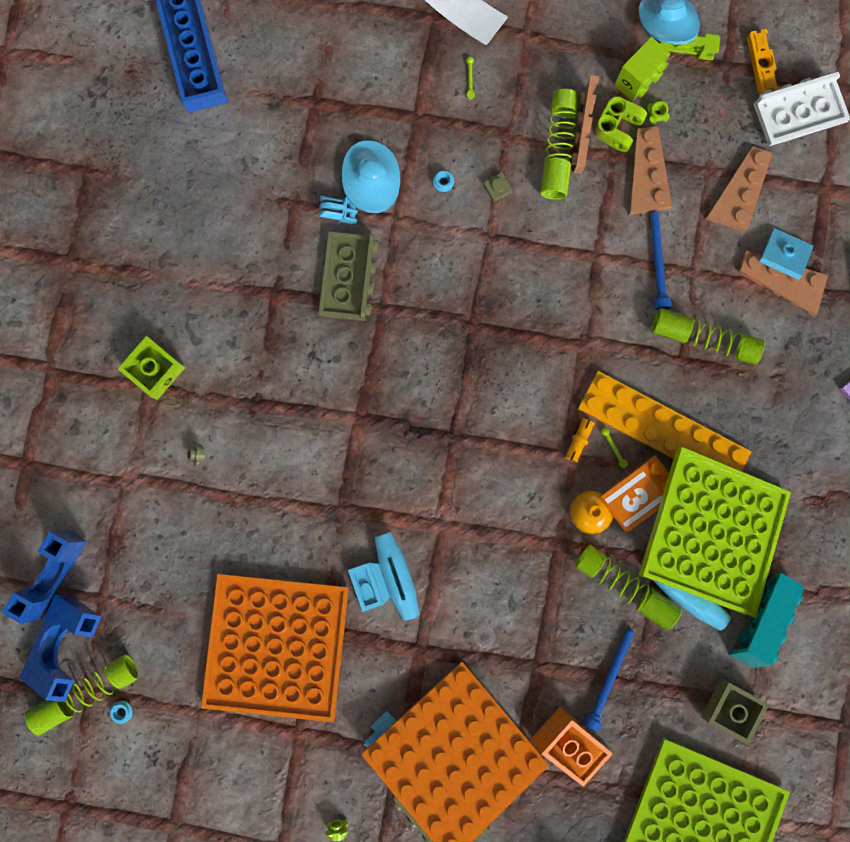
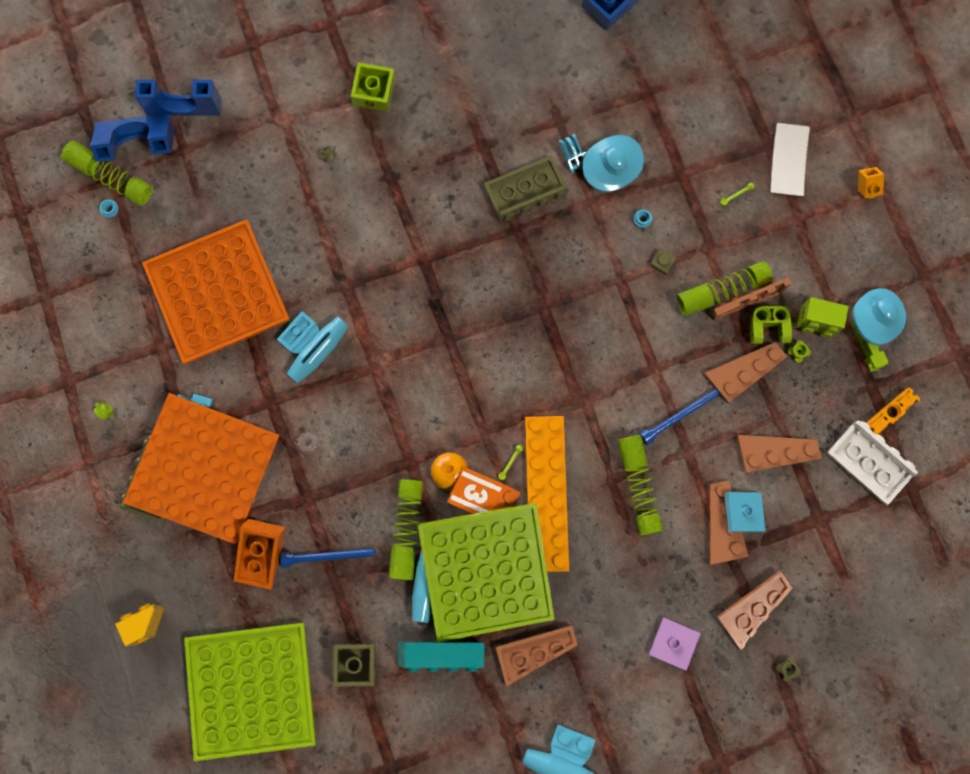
camera: 60 degrees right, 5 degrees down
light orange pin [565,418,595,463] -> none
none -> nougat wing [496,626,578,687]

